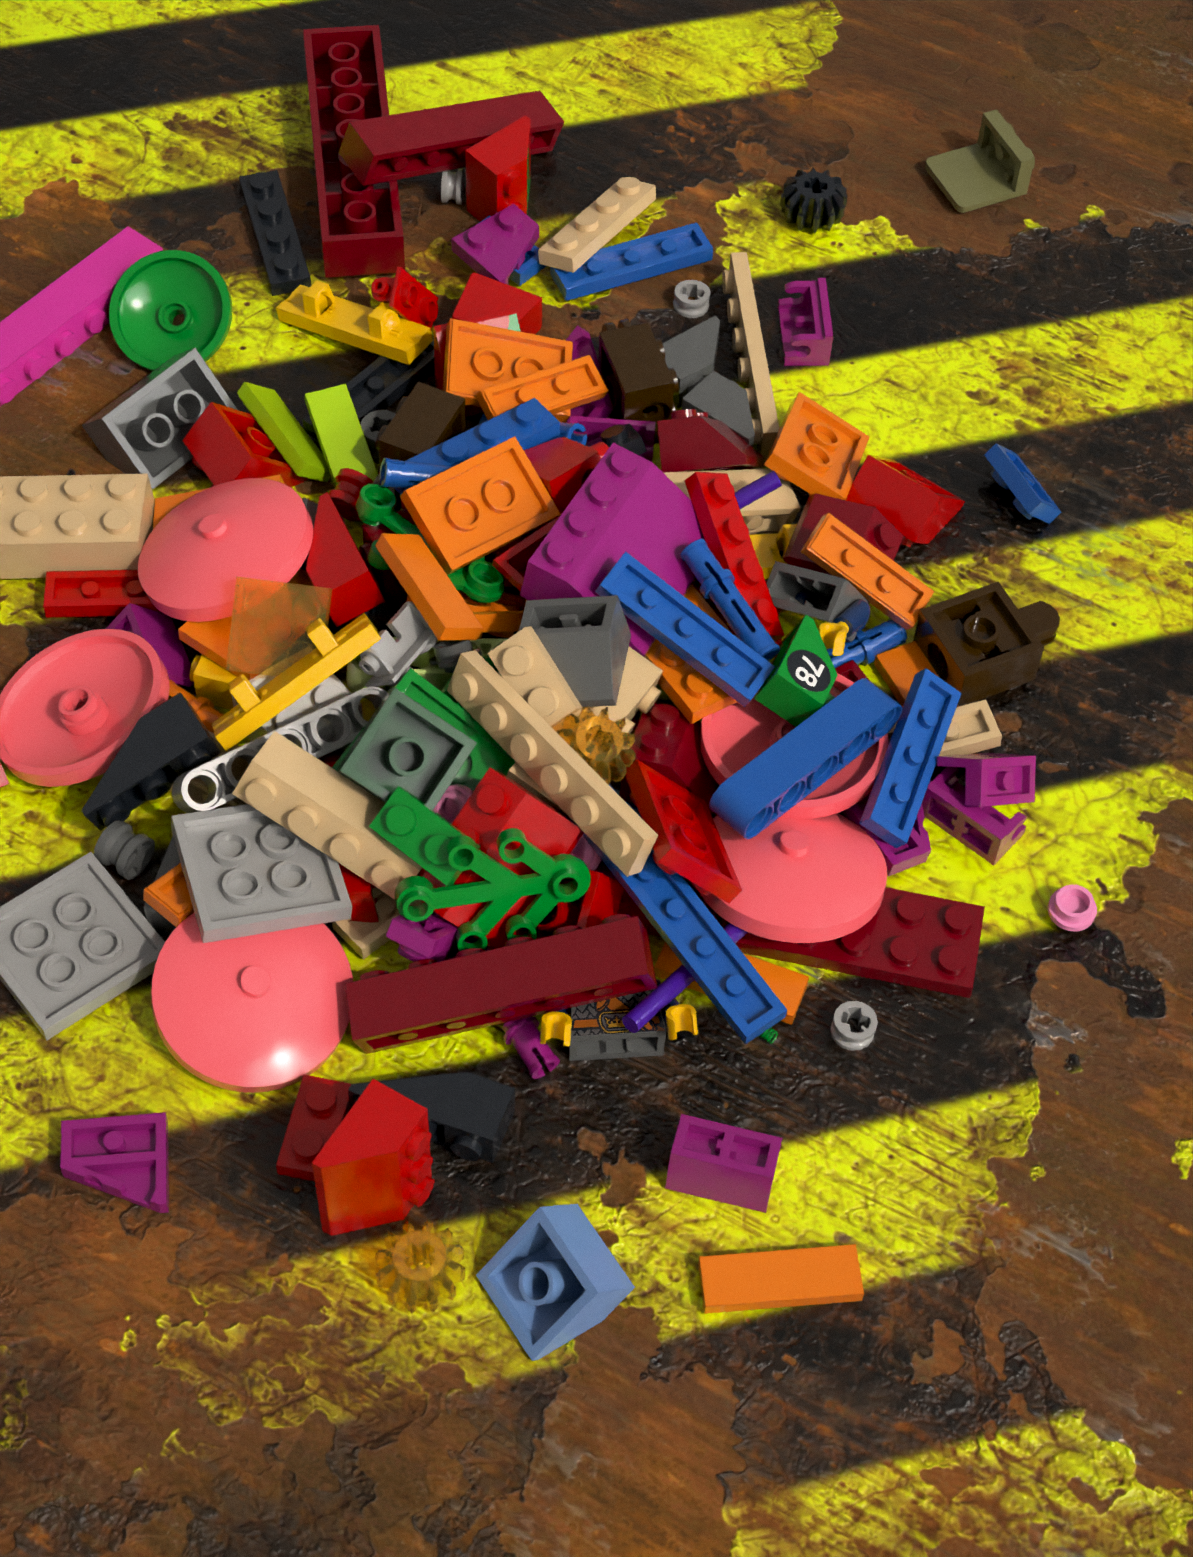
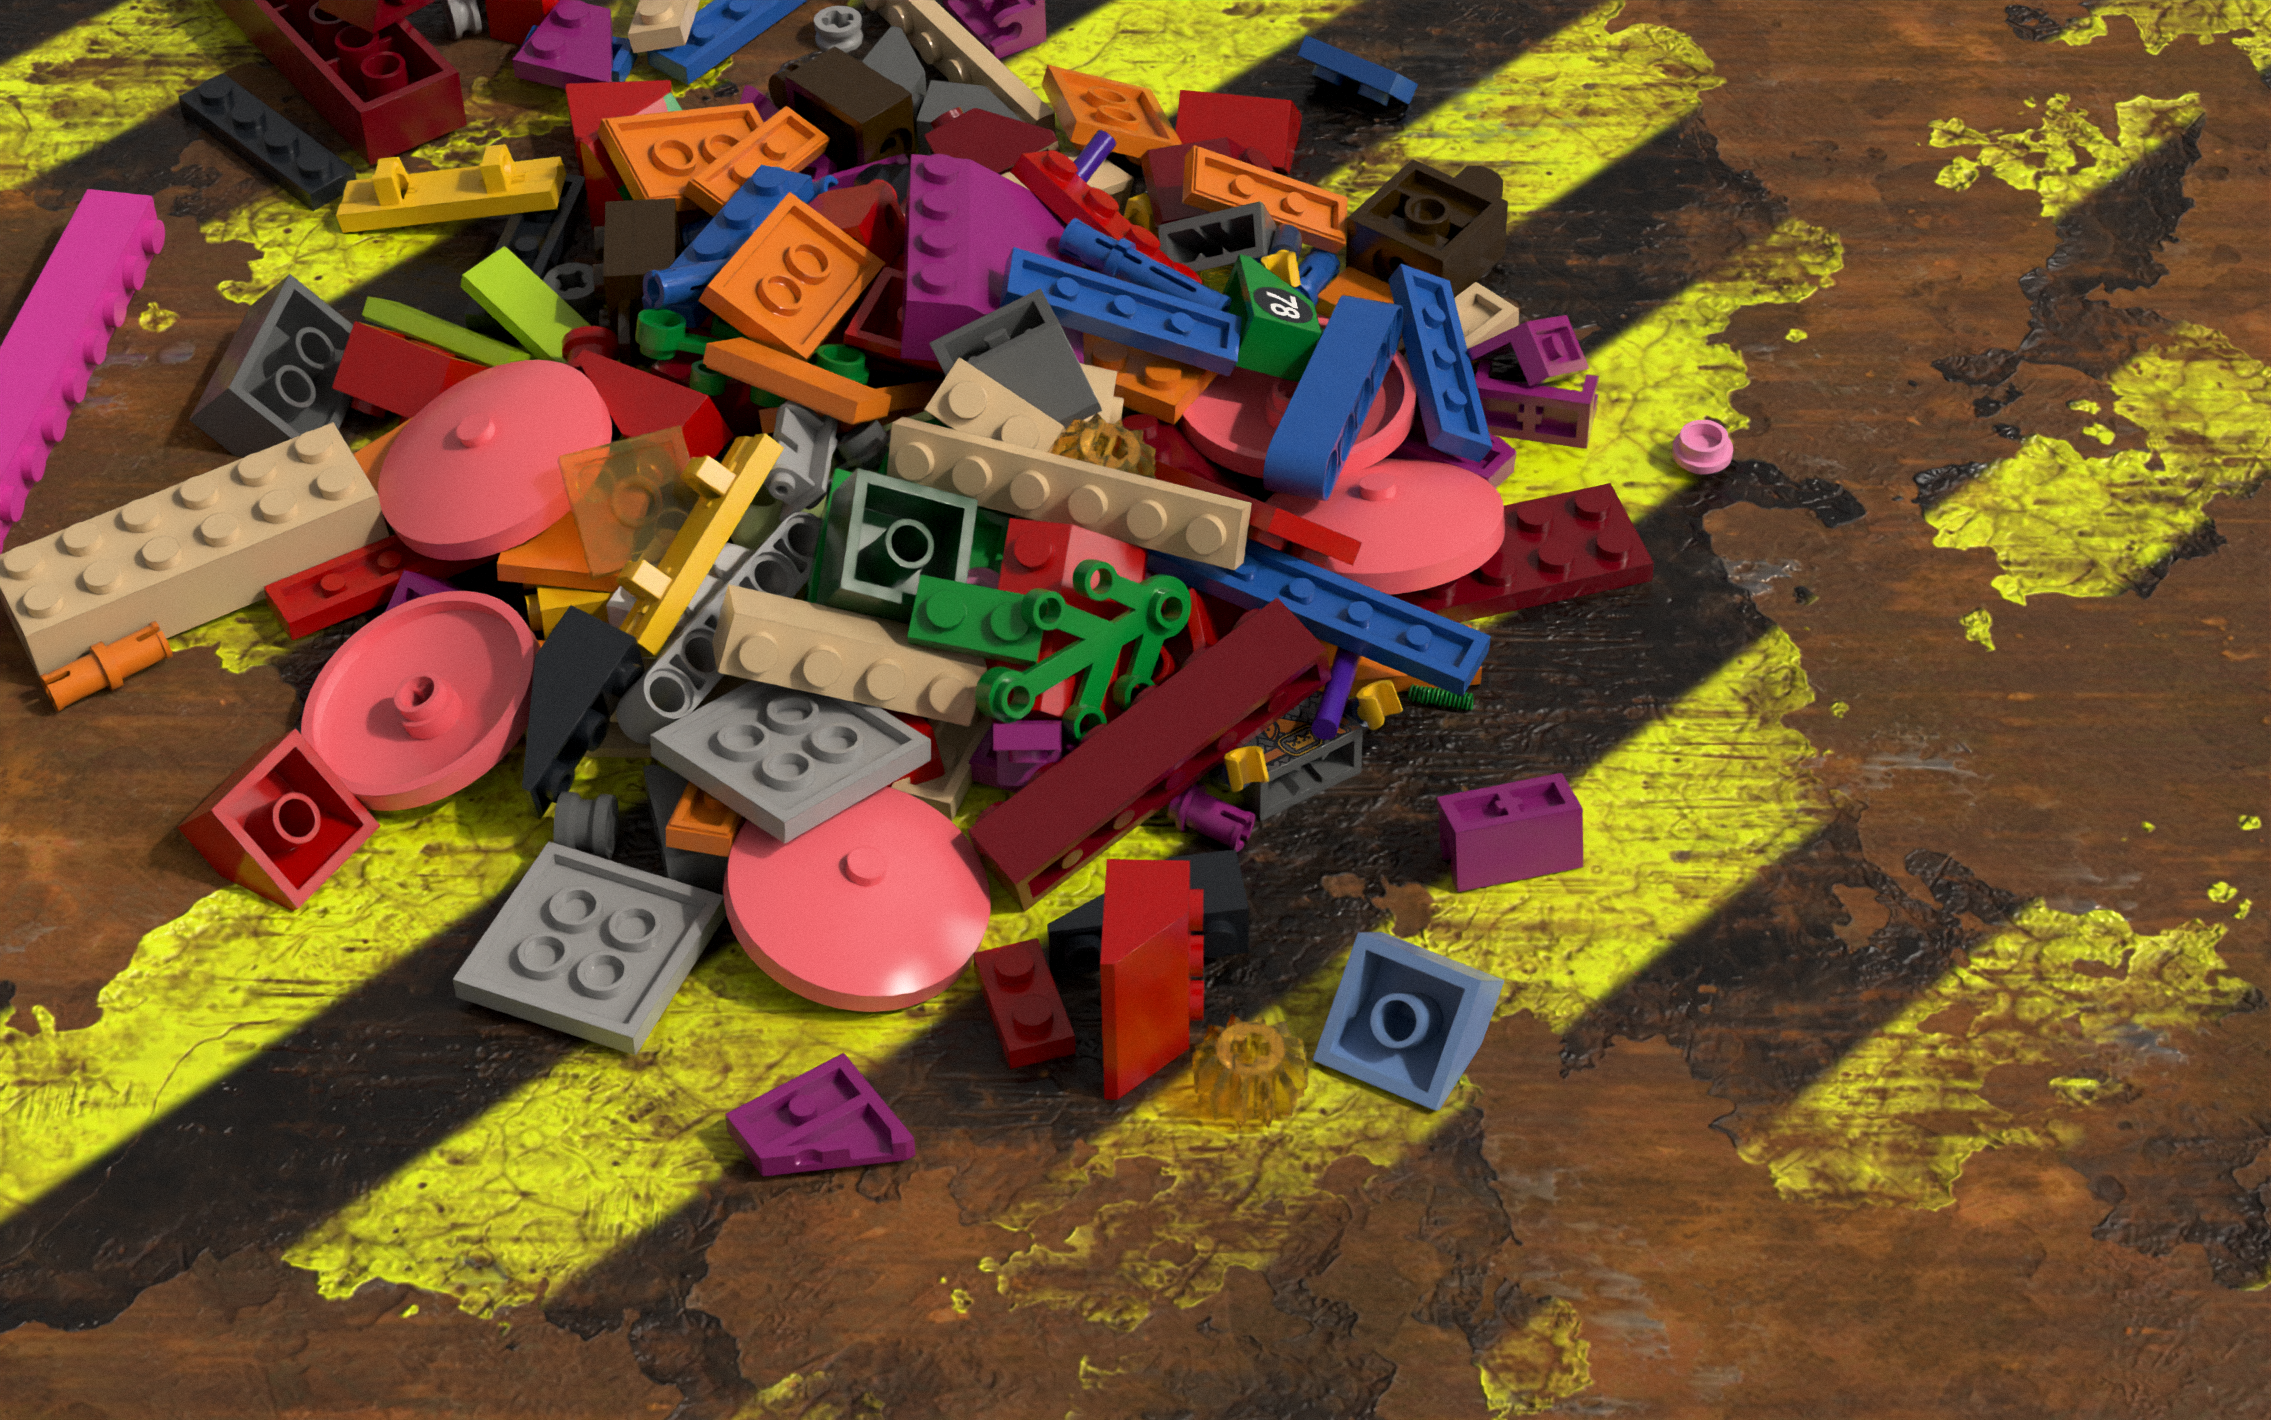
camera: 25 degrees left, 10 degrees down
green dish [109,250,232,371] -> none
red hinge [371,267,438,330] -> none
orange tile [698,1244,864,1314] -> none
light grey bush [830,1001,878,1051] -> none

